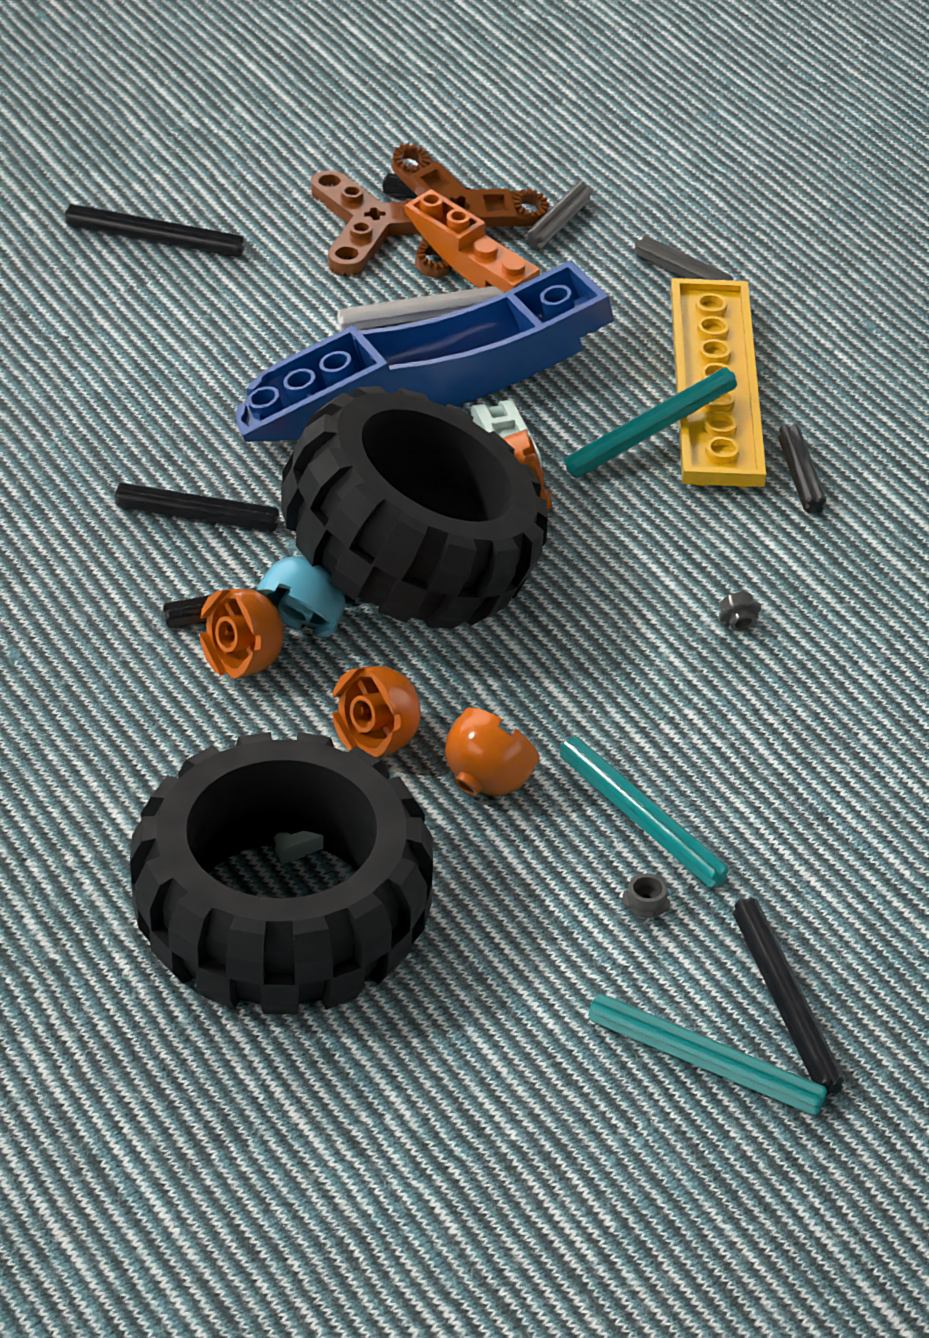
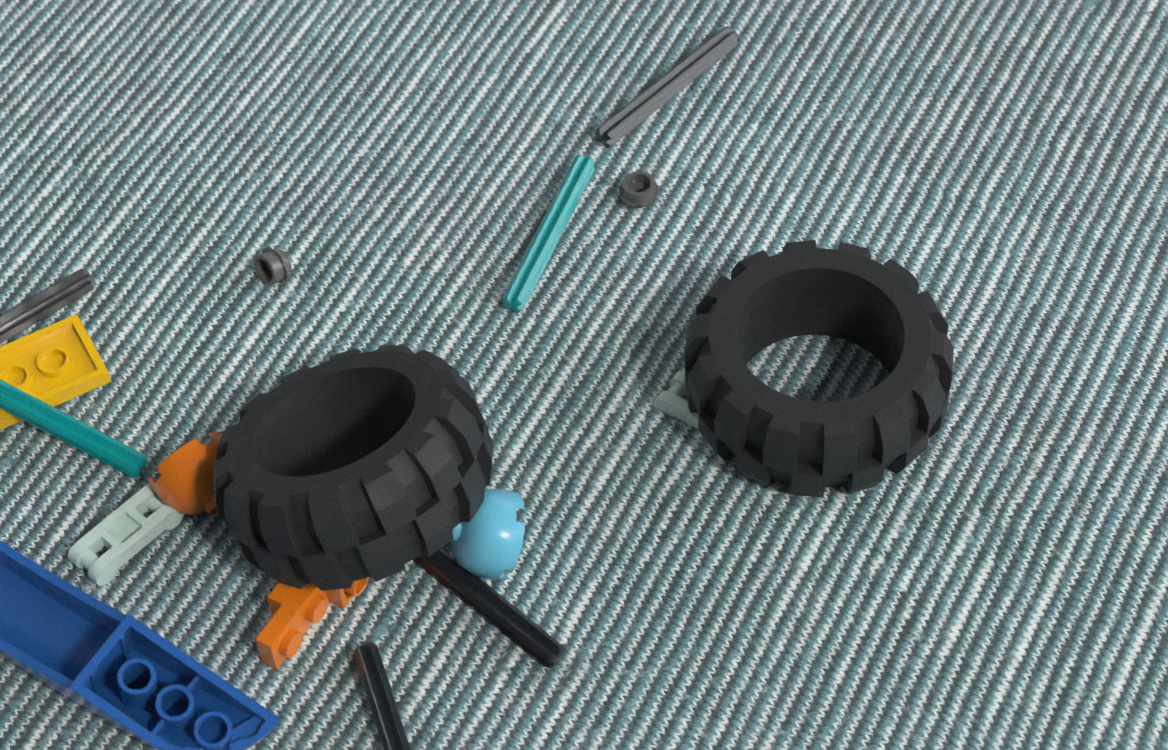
camera: 115 degrees left, 10 degrees up
orange cylinder [200,589,284,678] -> none
orange cylinder [332,666,421,758] -> none
orange cylinder [445,707,540,796] -> none
teal axle [588,993,827,1115] -> none

